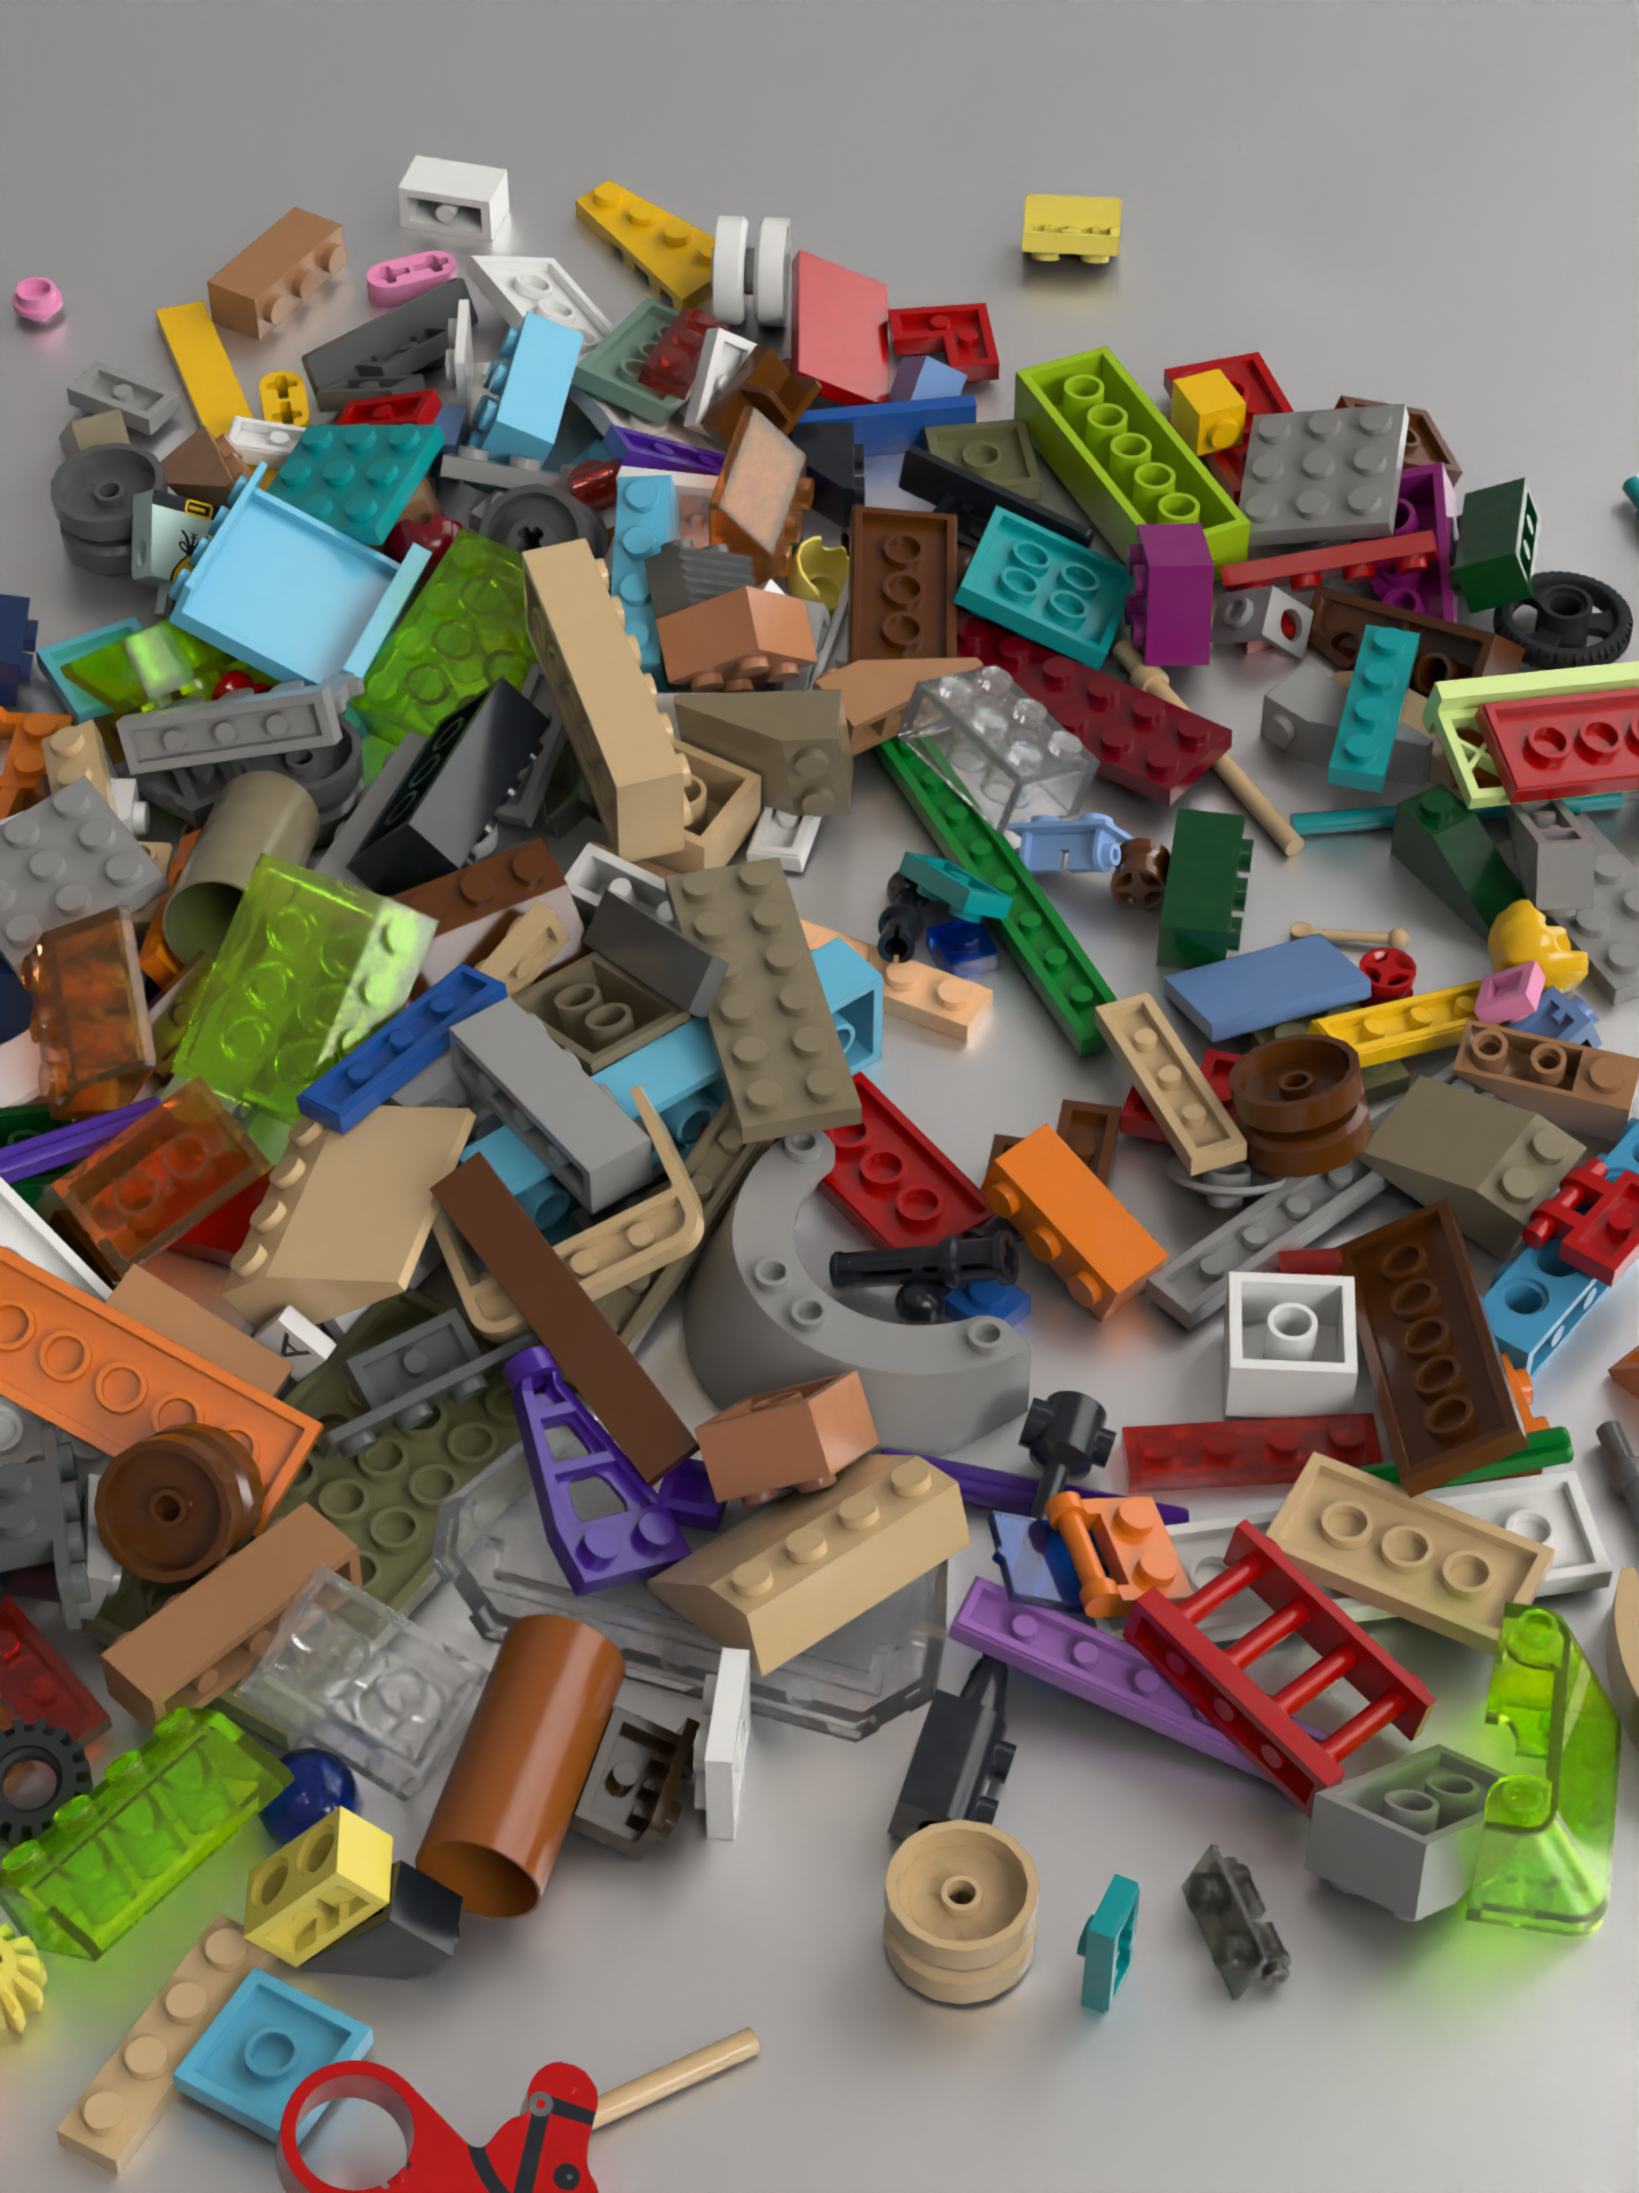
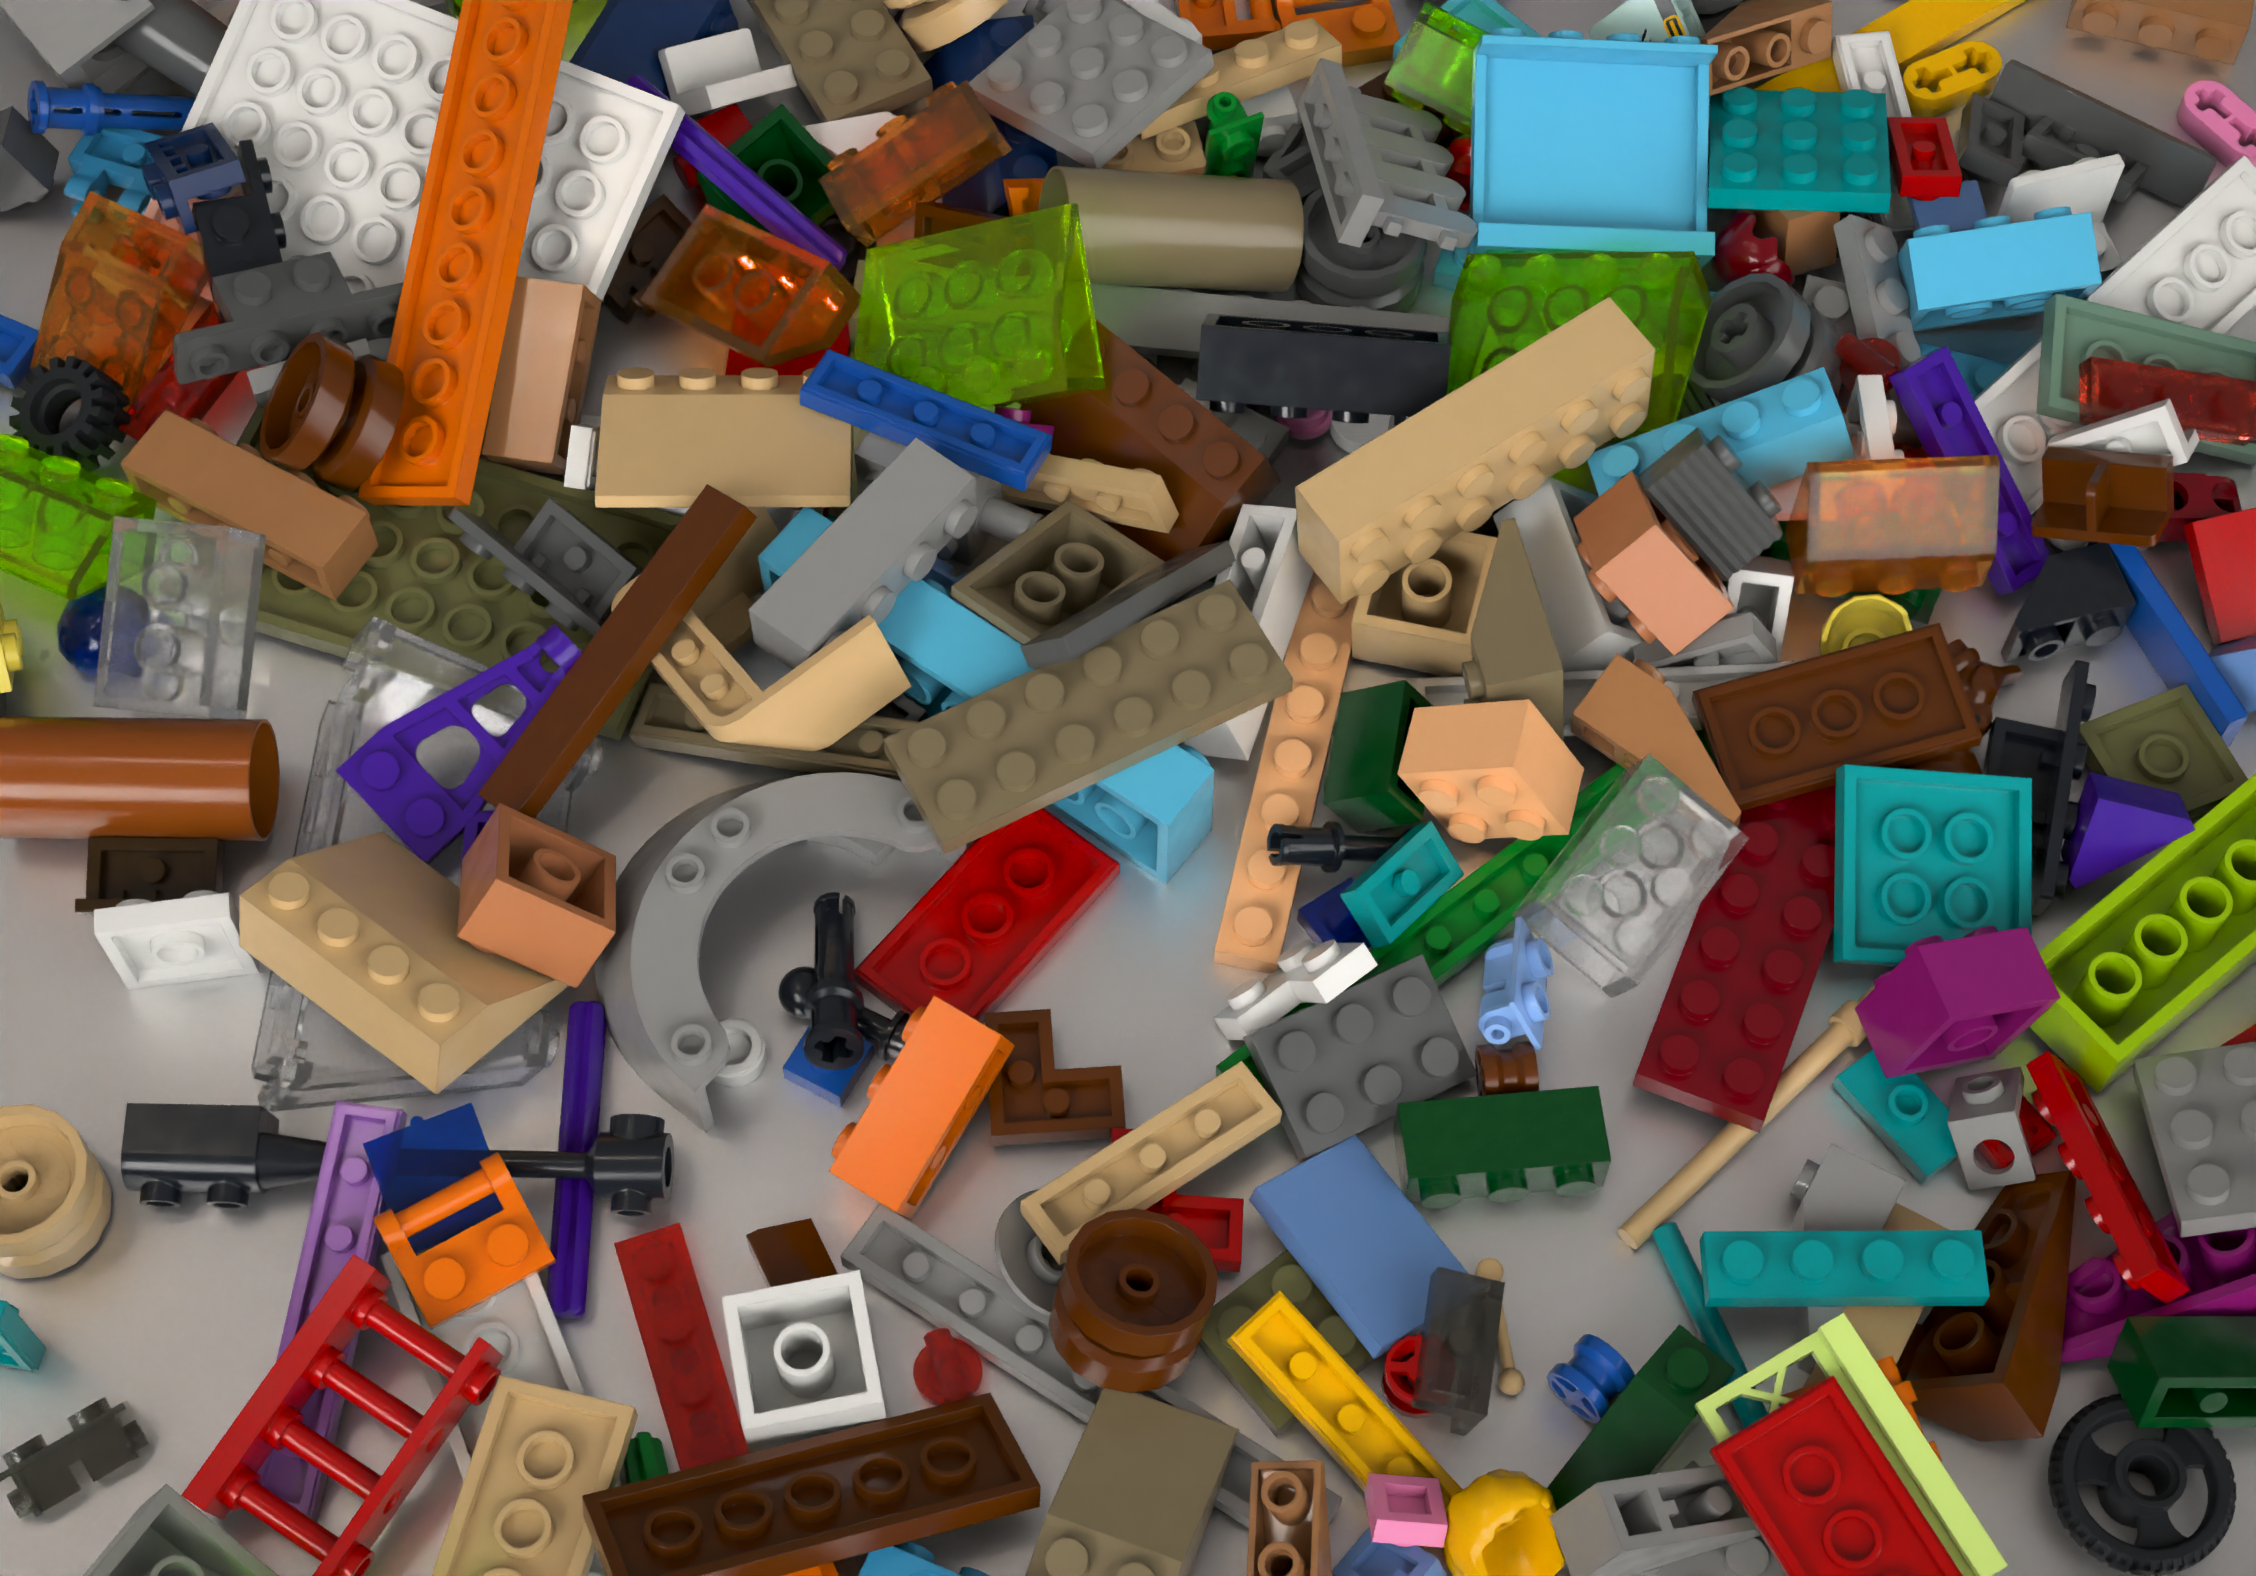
camera: 75 degrees right, 15 degrees up
none -> reddish brown slope [746,1218,838,1288]
none -> green hinge [1202,92,1264,177]
none -> white plate [1213,939,1378,1040]
none -> dark grey plate [1243,954,1478,1160]
none -> dark green brick [1323,680,1433,833]
none -> light nougat brick [1397,699,1584,843]
none -> clear smoke panel [1412,1266,1505,1436]
none -> blue wheel [1547,1334,1635,1424]
none -> teal plate [1832,1050,1959,1185]
none -> dark purple slope [2061,772,2195,889]

